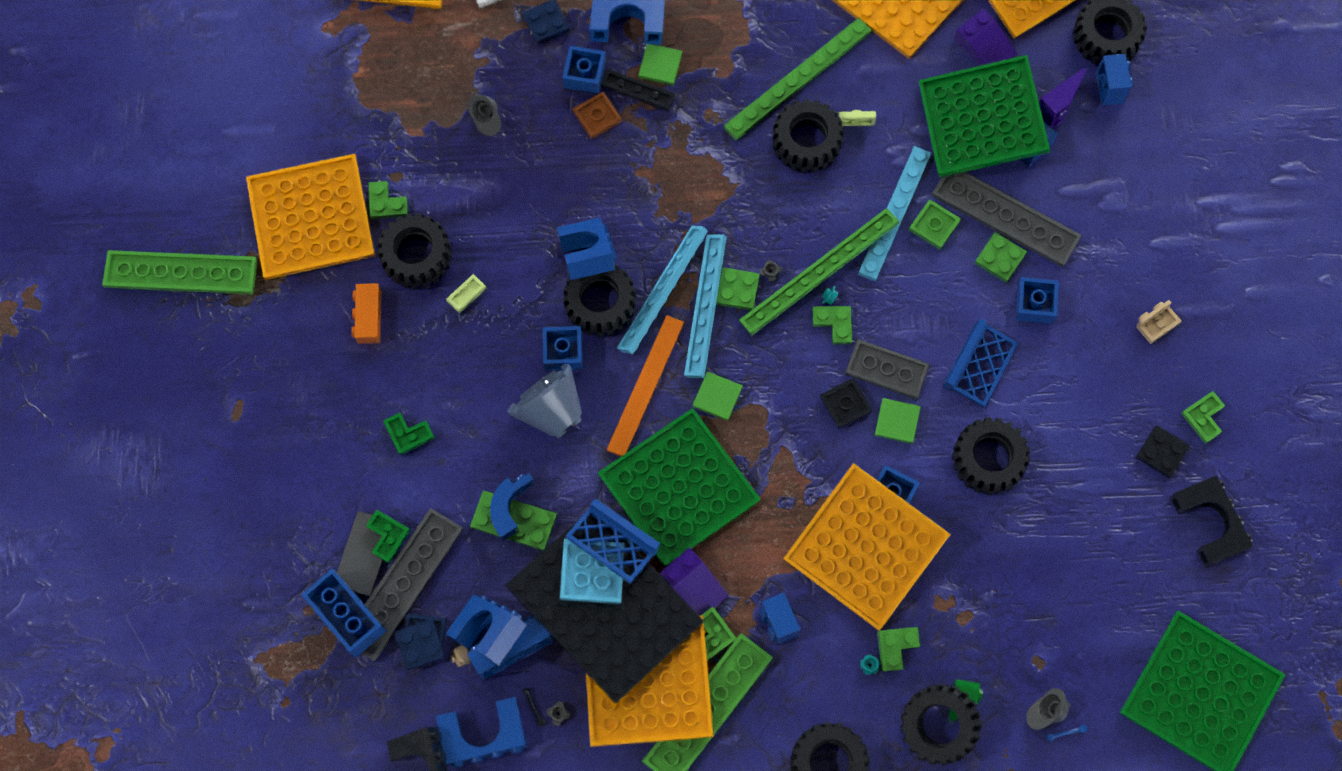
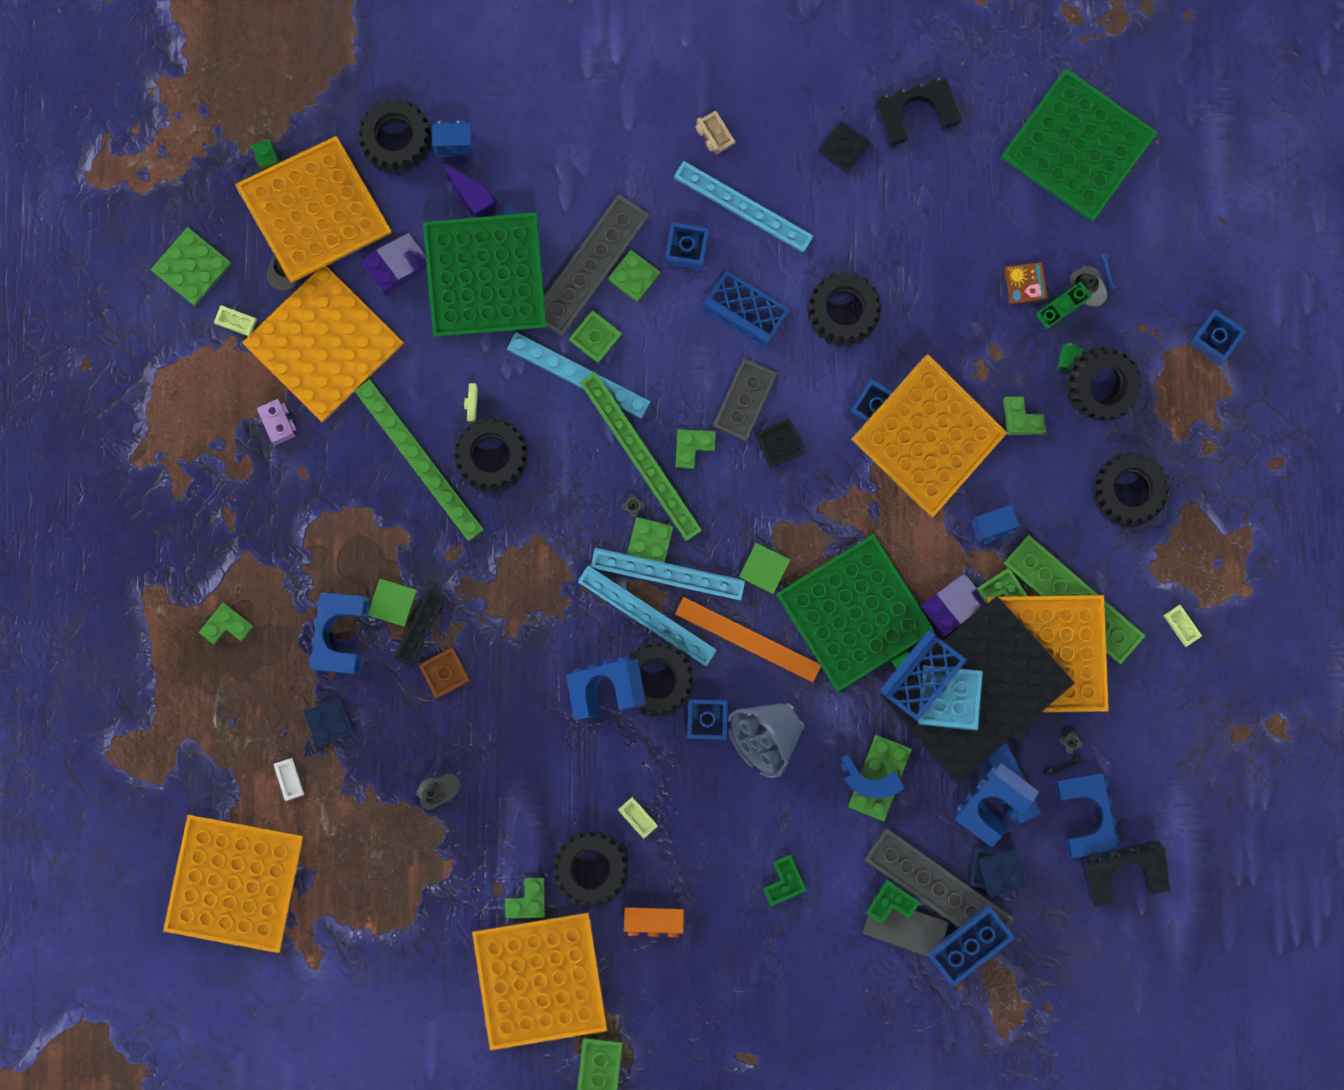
camera: 95 degrees left, 10 degrees up
tan piece [450,646,471,667] -> none
blue brick [562,46,607,94] -> none
teal plate [822,286,838,305] -> none
teal plate [860,655,880,675] -> none
bright green tile [874,398,921,444] -> none
bright green plate [1181,391,1225,444] -> none
none -> medium azure plate [674,161,813,253]
none -> dark orange tile [1004,262,1048,305]
none -> green slope [1035,282,1092,329]

